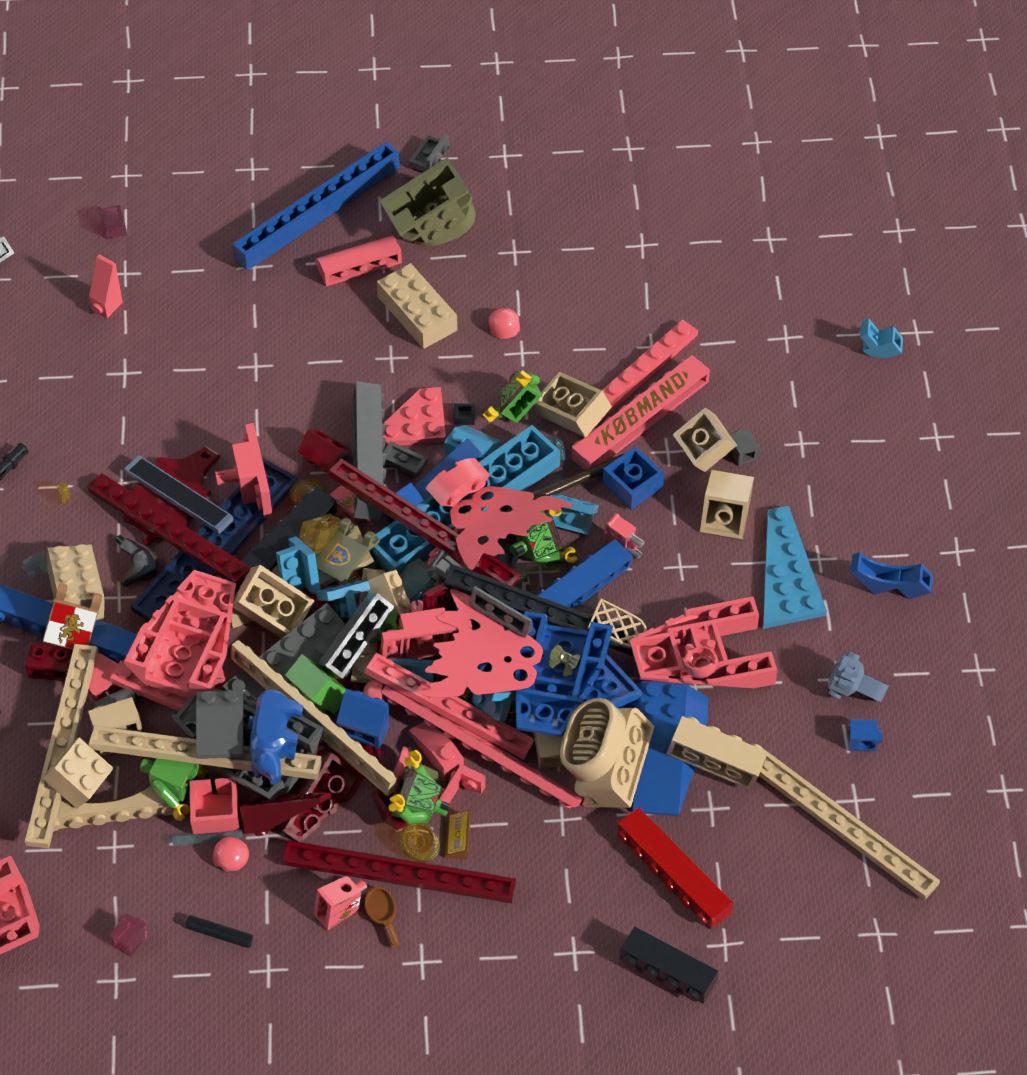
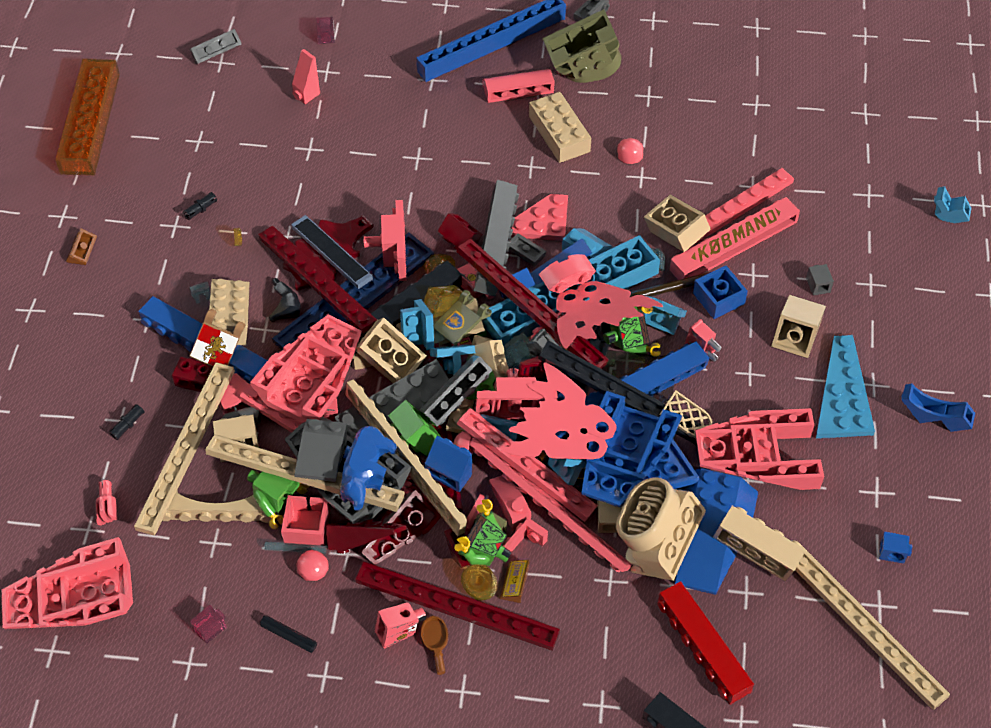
camera: 10 degrees right, 0 degrees up
tan brick [43,738,113,808] -> none
black tile [453,403,475,425] -> none
dark grey slope [469,586,533,637] -> none
bright green torso [482,370,542,423] -> none
olive piece [549,645,582,678] -> none
tan brick [673,408,737,472] -> none
coral hair [682,646,718,678] -> none
sand blue piece [827,651,889,702] -> none

